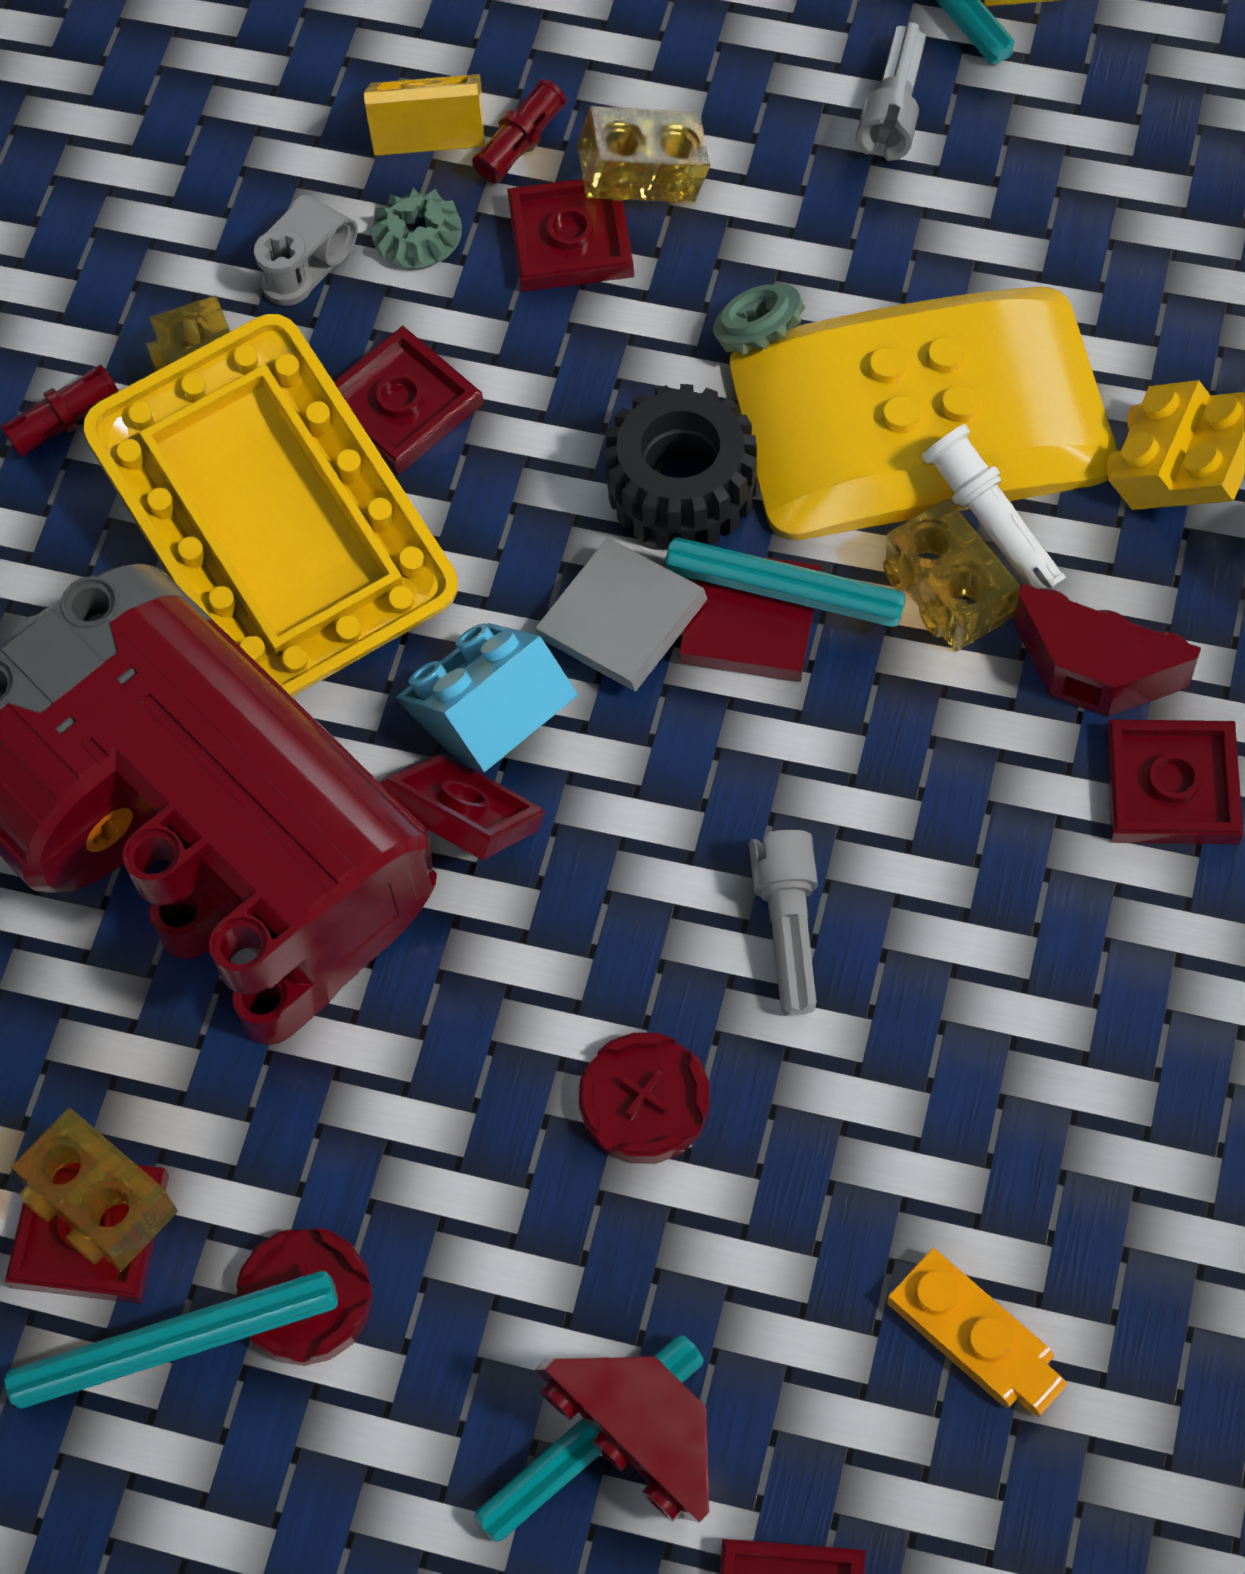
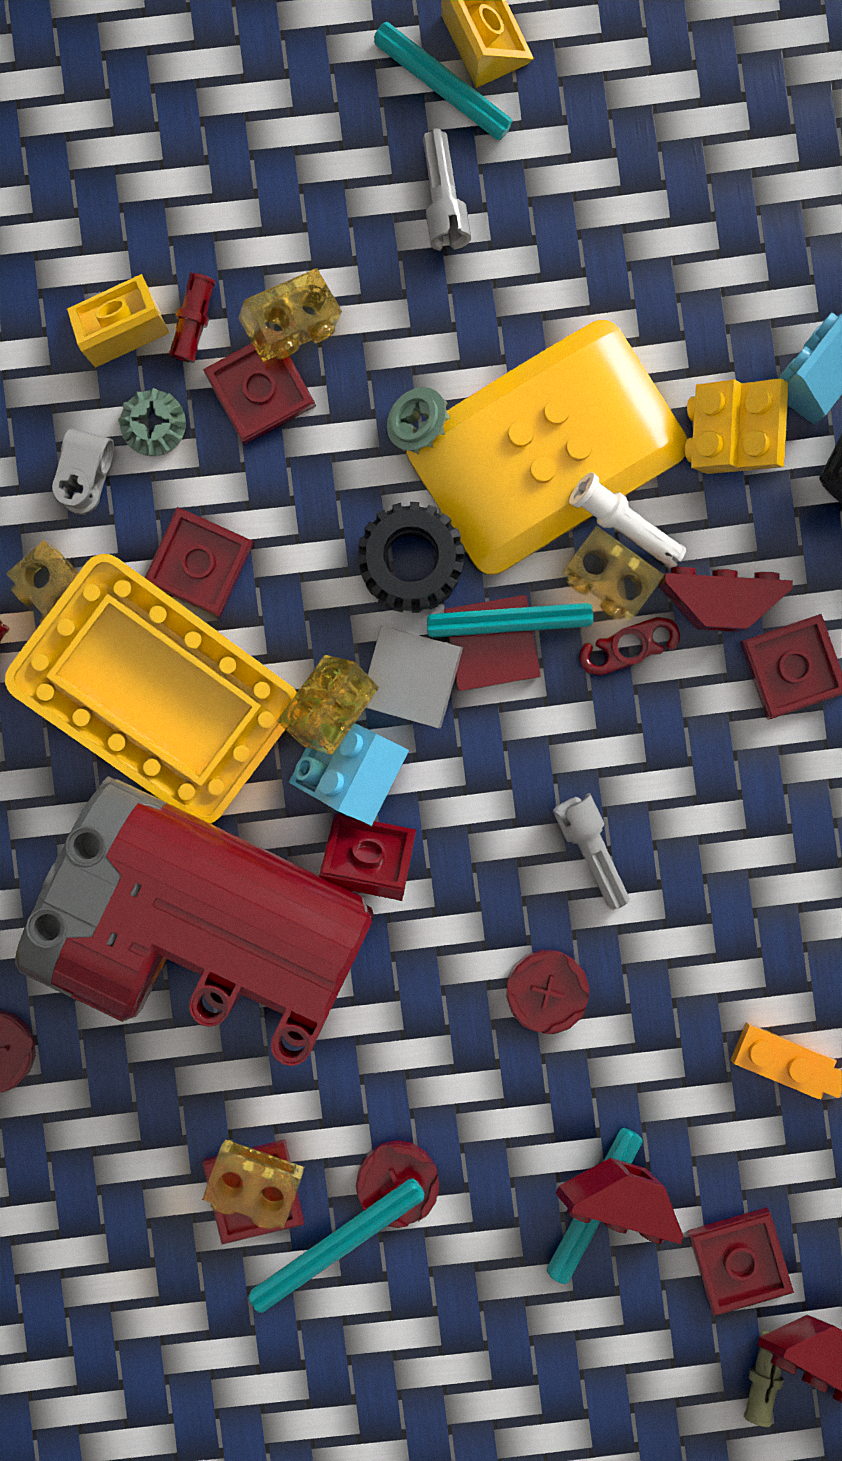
camera: 25 degrees left, 25 degrees up
none -> clear yellow brick [277,655,379,755]
none -> dark red piece [579,617,680,676]

